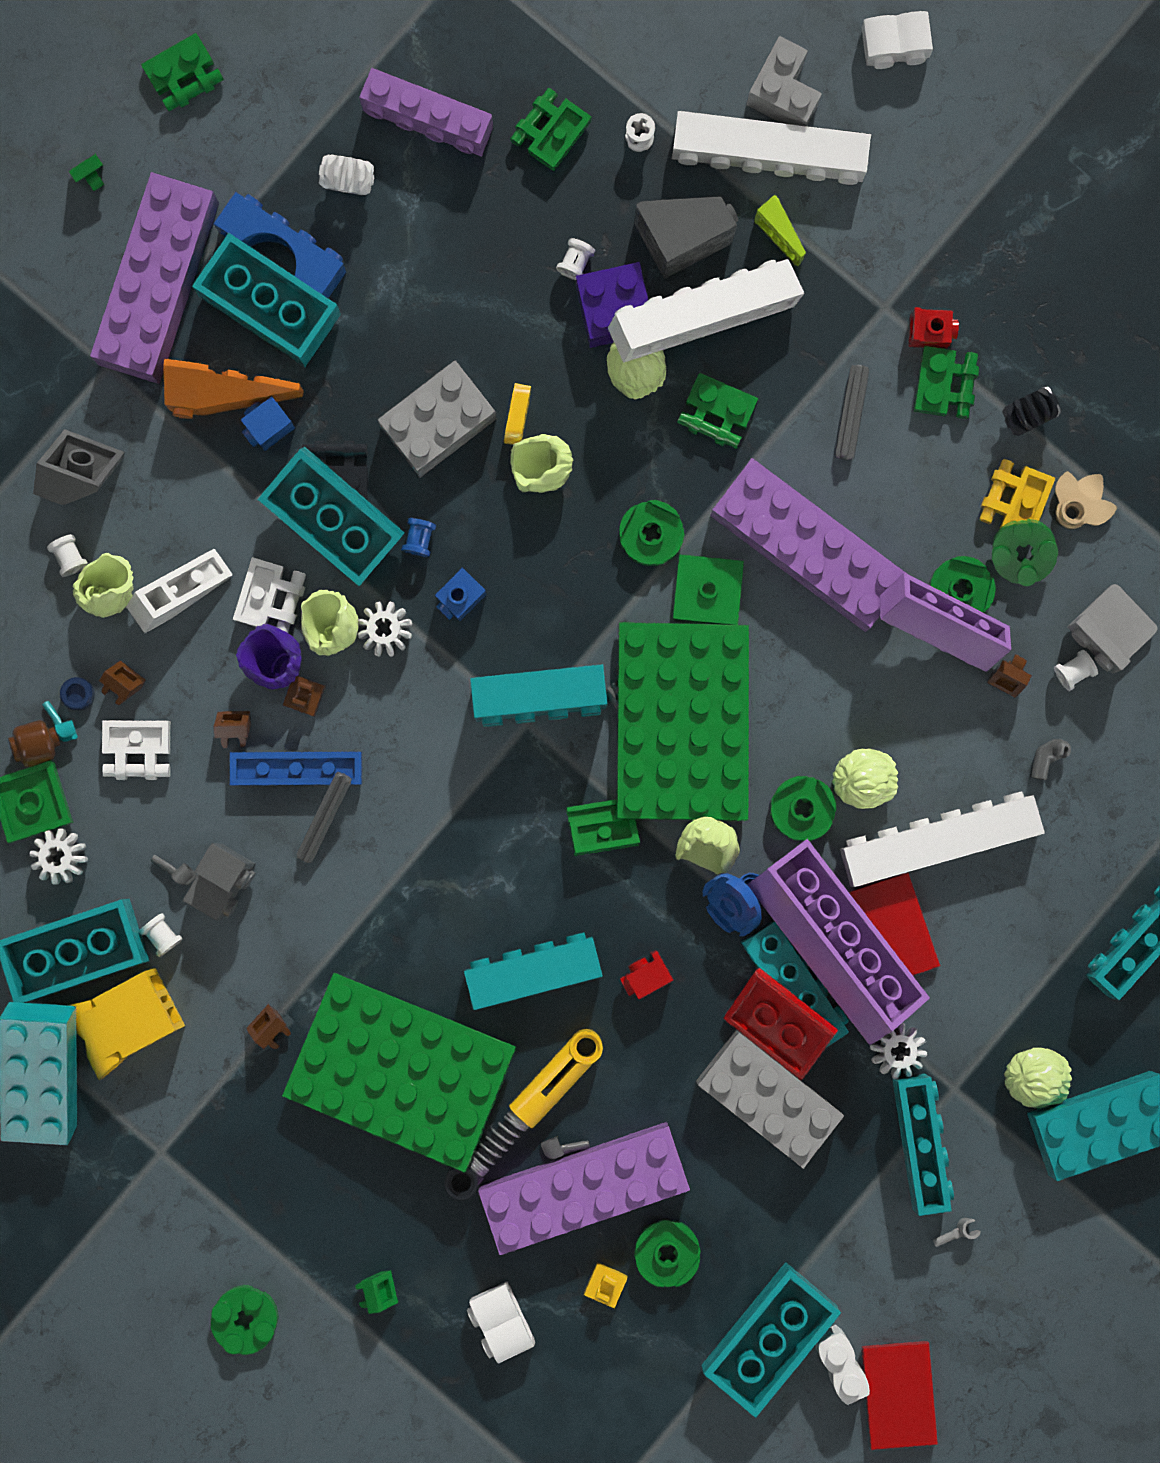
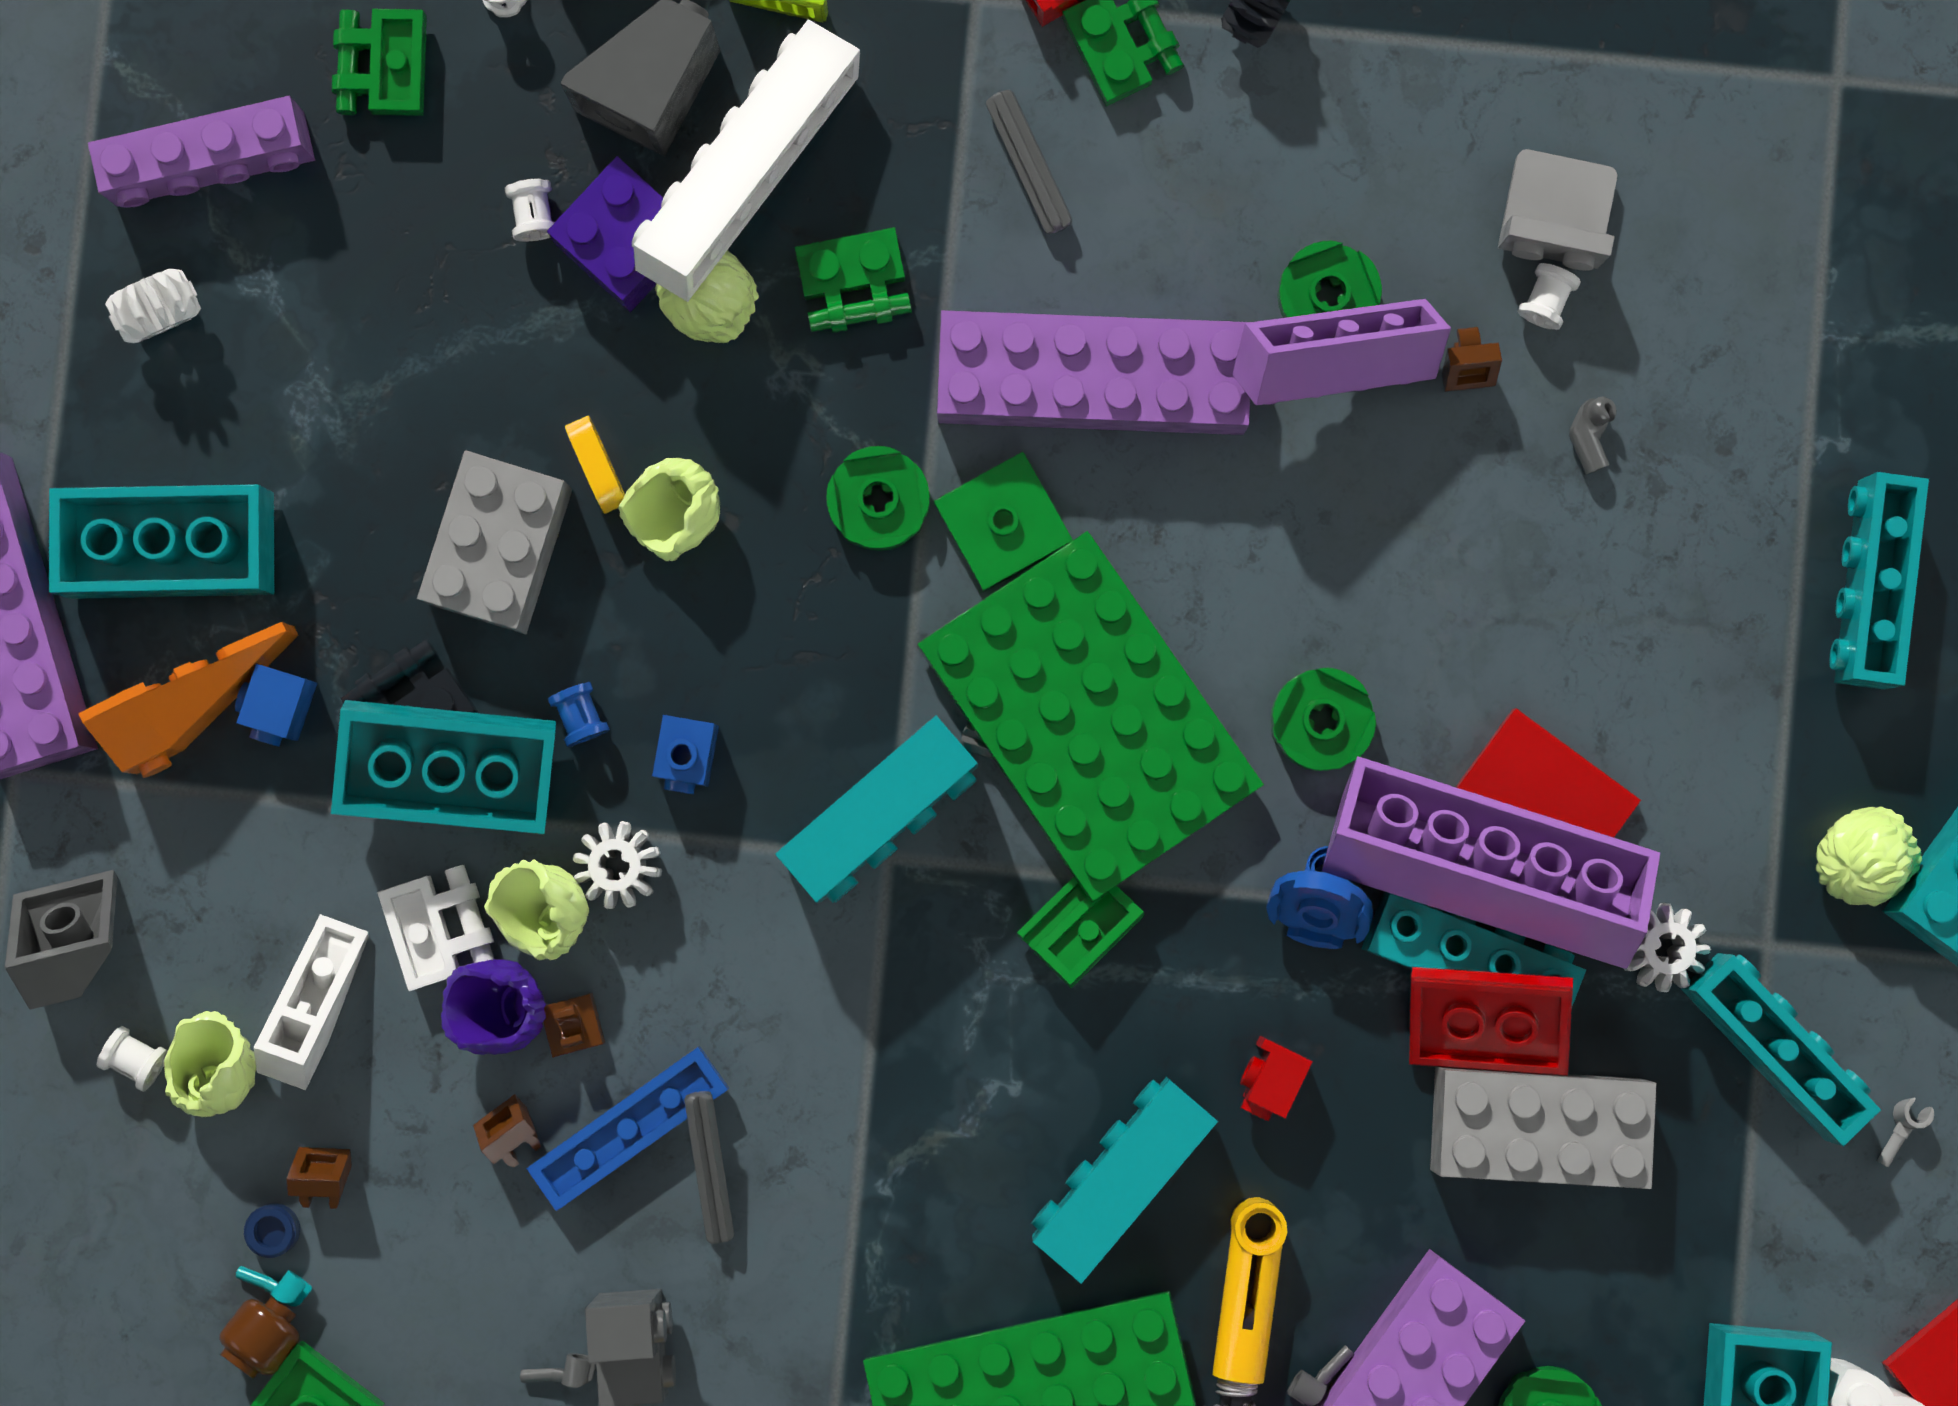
camera: 30 degrees left, 0 degrees up
white plate [102,721,171,780] -> none
blue arch [214,192,346,298] -> none
yellowish green hair [675,817,740,875] -> none
yellowish green hair [832,748,898,809] -> none
white brick [840,791,1045,887] -> none
yellow plate [979,459,1055,528] -> none
green plate [992,519,1058,586] -> none
tan plate [1055,471,1117,529] -> none

